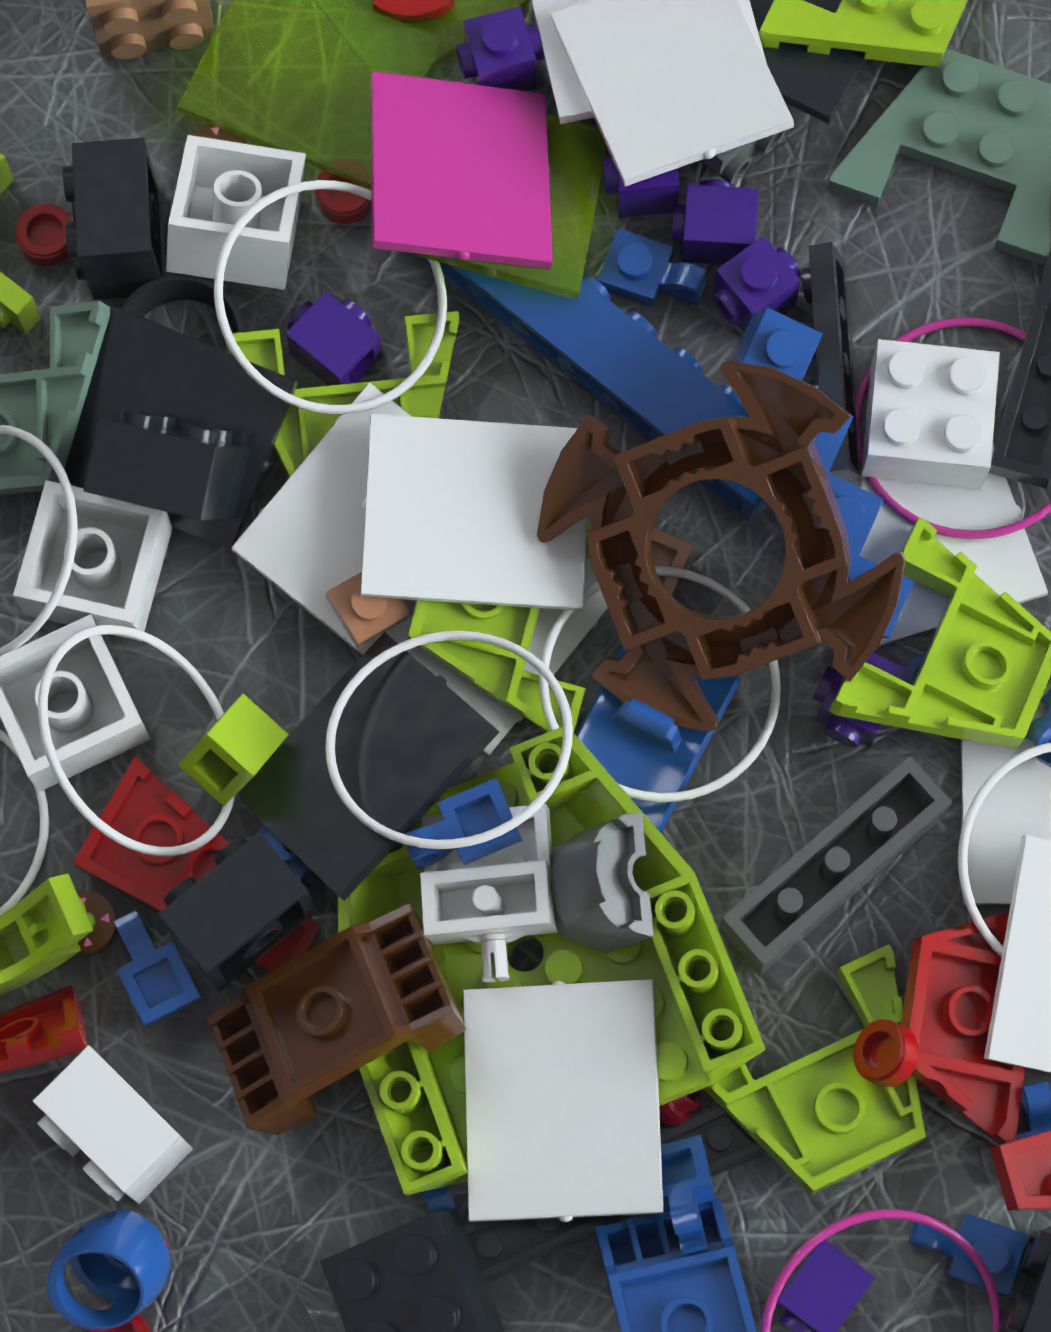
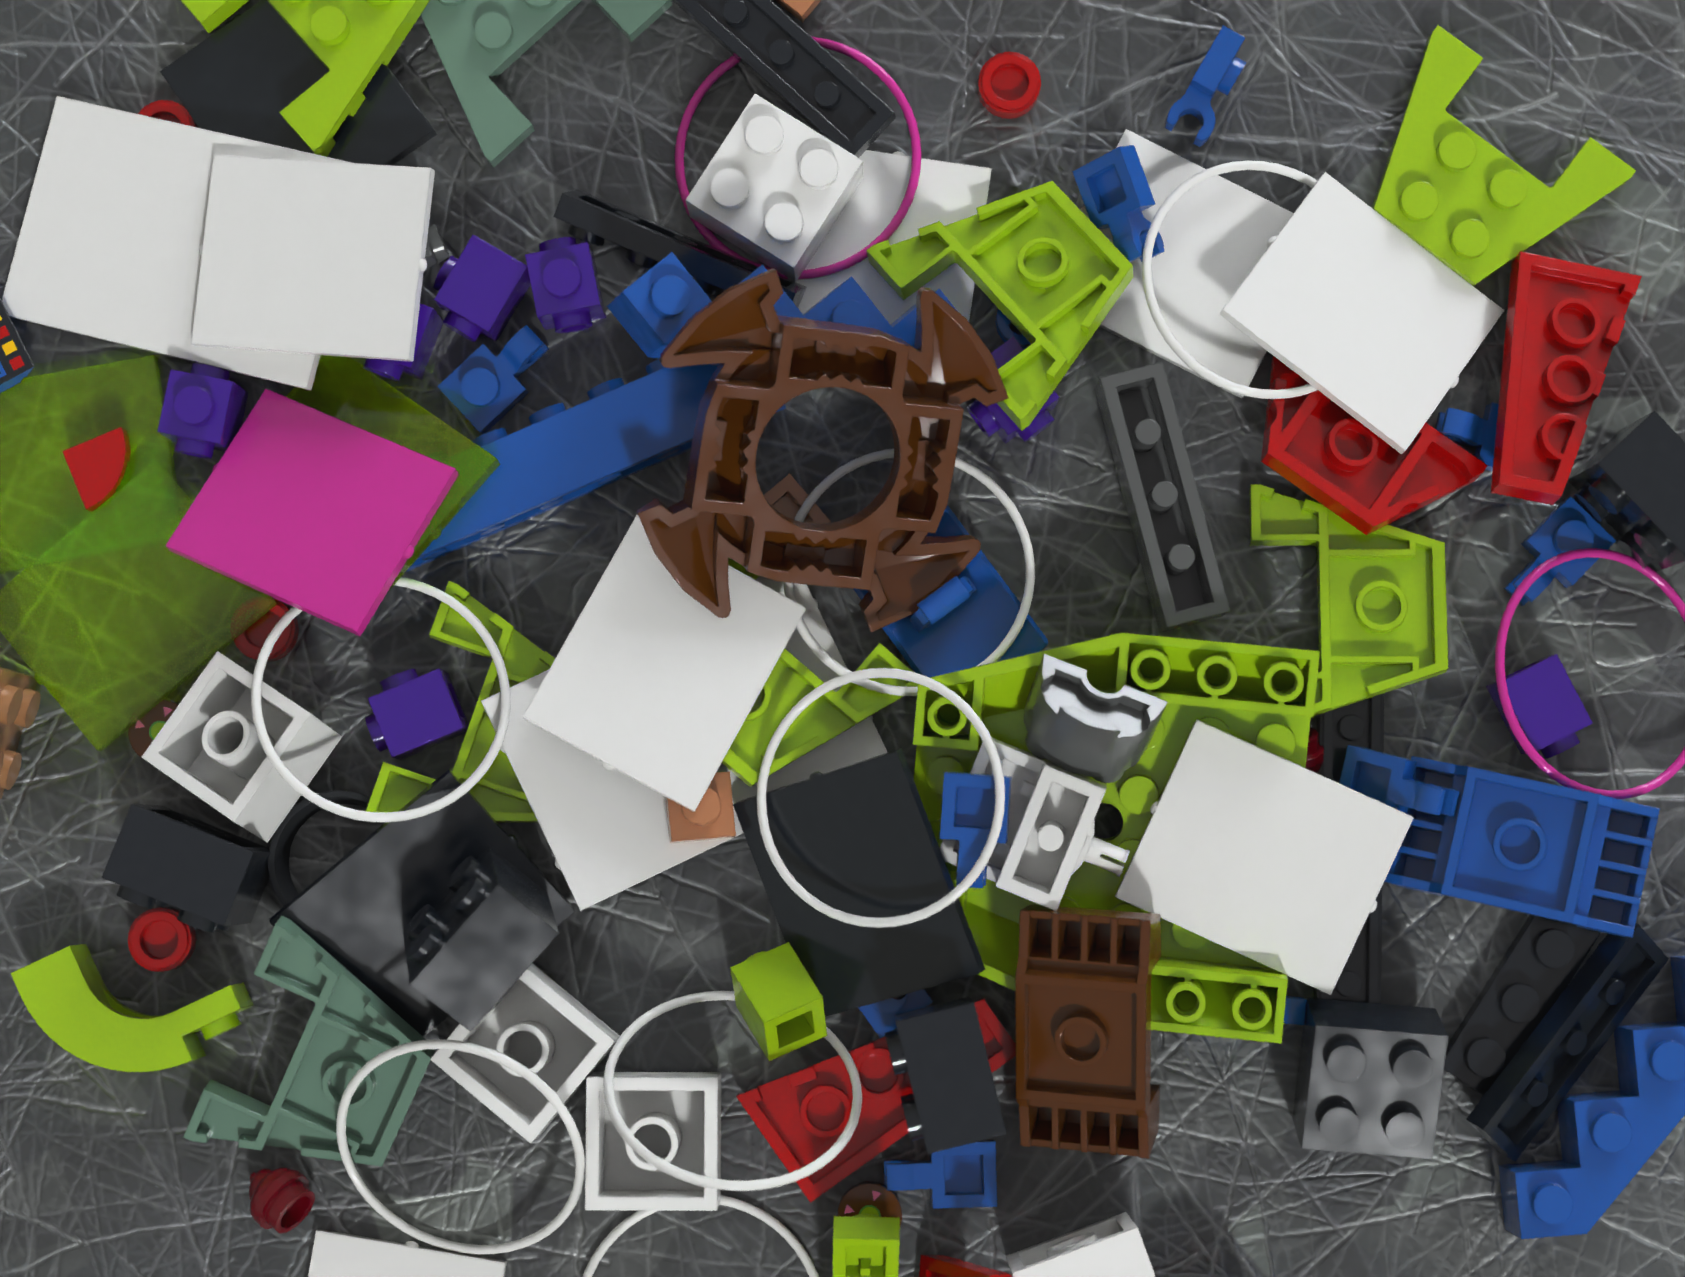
camera: 60 degrees left, 10 degrees up
red tile [853,1019,919,1087] -> none

